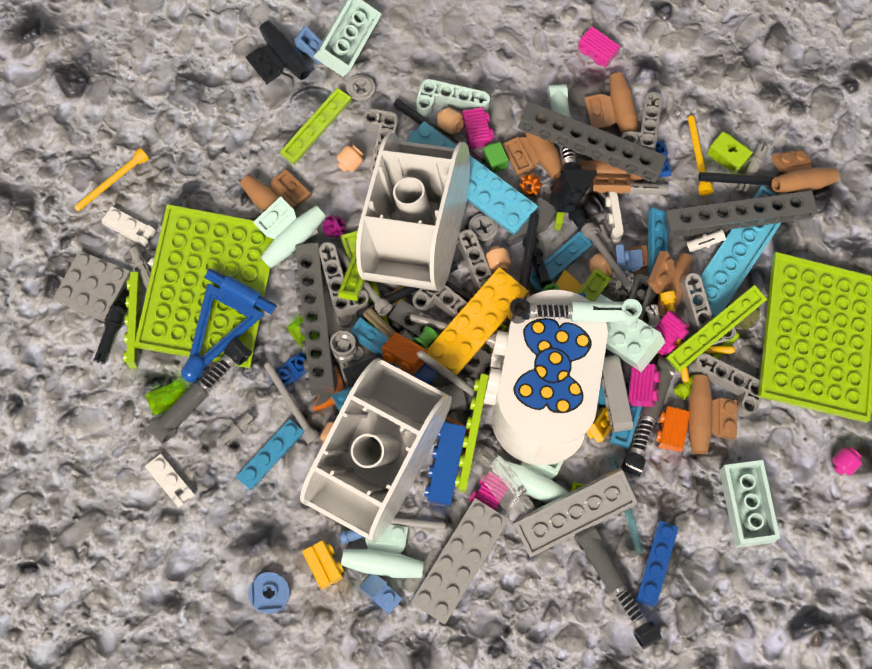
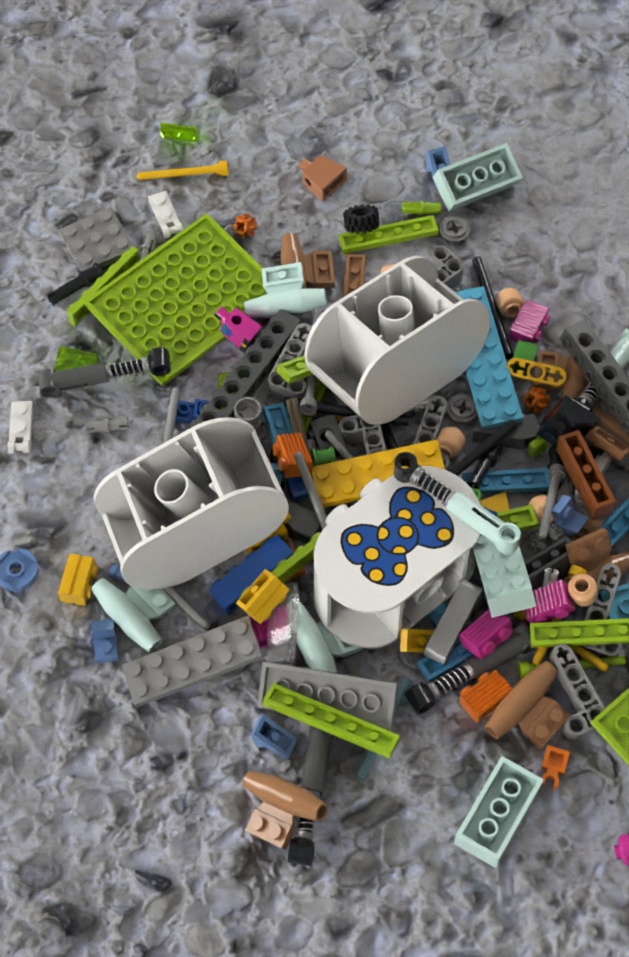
camera: 45 degrees right, 10 degrees down
blue piece [181,268,277,383] -> none
dark azure plate [236,419,304,491] -> none
black plate [245,21,311,85] -> none
light aqua beam [416,79,490,118] -> none
blue brick [634,521,679,608] -> none
none -> clear neon green slope [160,122,201,142]
none -> dark pink torso [214,306,262,353]
none -> orange gear [233,213,258,239]
none -> yellow brick [236,569,290,624]
none -> medium nougat plate [243,770,328,850]
none -> medium blue slope [251,714,298,759]
none -> lime plate [263,683,400,759]
none -> nougat torso [299,156,347,202]
none -> black tyre [343,204,380,234]
none -> medium nougat tile [343,254,366,297]
none -> lime axle [402,200,441,216]
none -> yellow beam [506,358,566,387]
none -> orange plate [541,745,570,791]
none -> dark orange brick [556,430,616,521]
none -> light nougat head [567,574,598,607]

